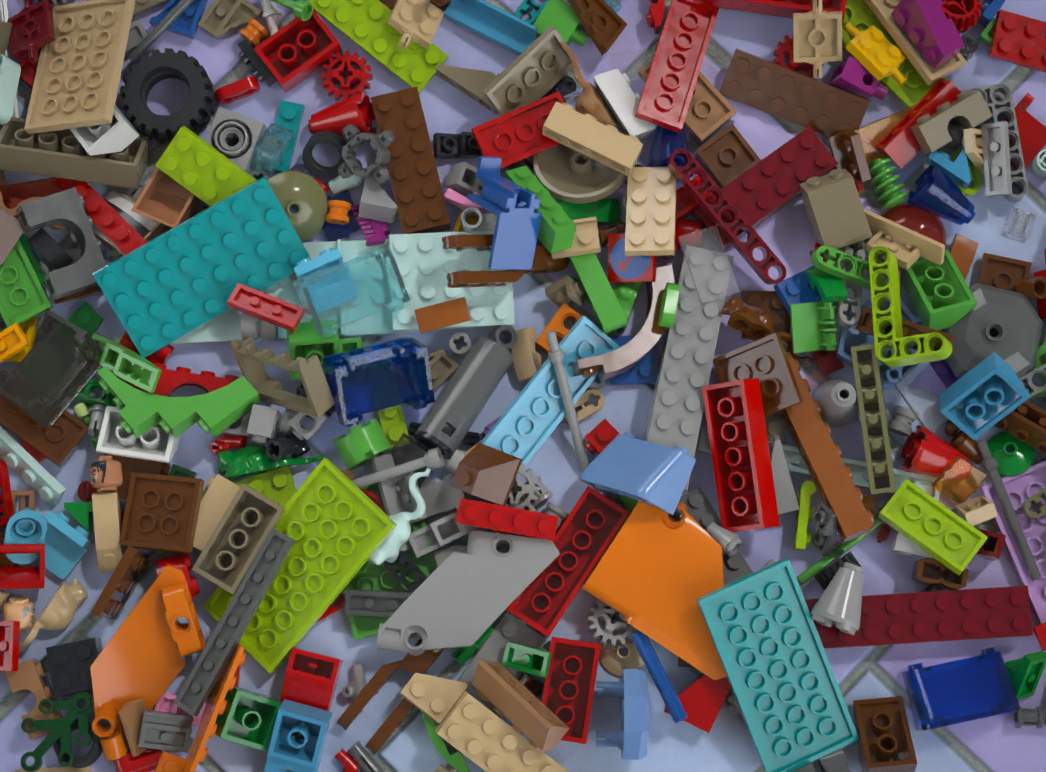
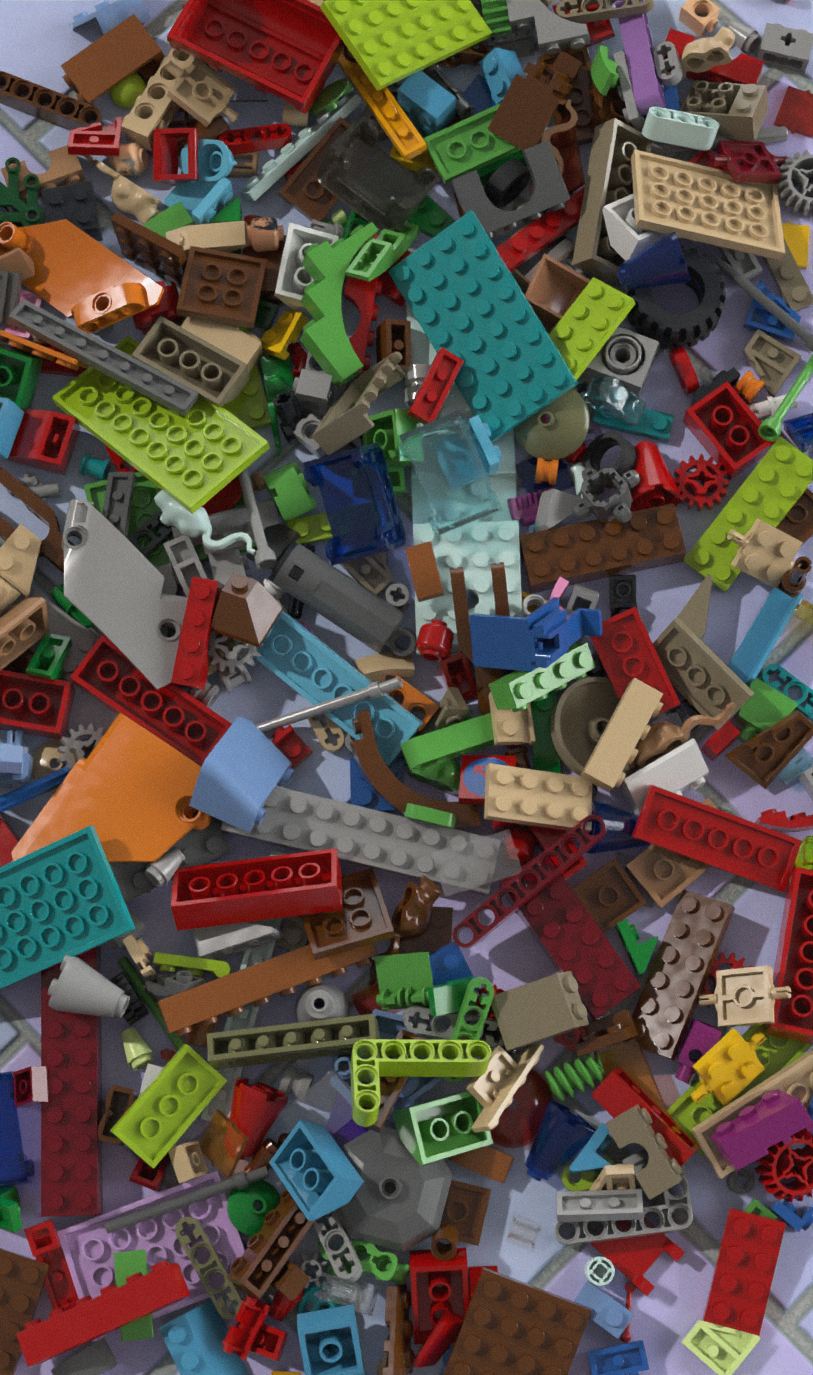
camera: 90 degrees right, 5 degrees down
none -> dark red piece [13,1066,48,1108]
none -> teal bush [78,453,111,481]
none -> yellowish green cone [120,1027,154,1071]
none -> tan plate [122,934,158,981]
none -> bright green slope [143,202,194,238]
none -> yellow wing [260,310,308,360]
none -> reddish brown brick [376,319,412,372]
none -> red head [416,620,454,662]
none -> red slope [438,651,477,701]
none -> green slope [615,919,658,977]
none -> clear blue cone [616,232,691,290]
none -> red piece [701,720,741,762]

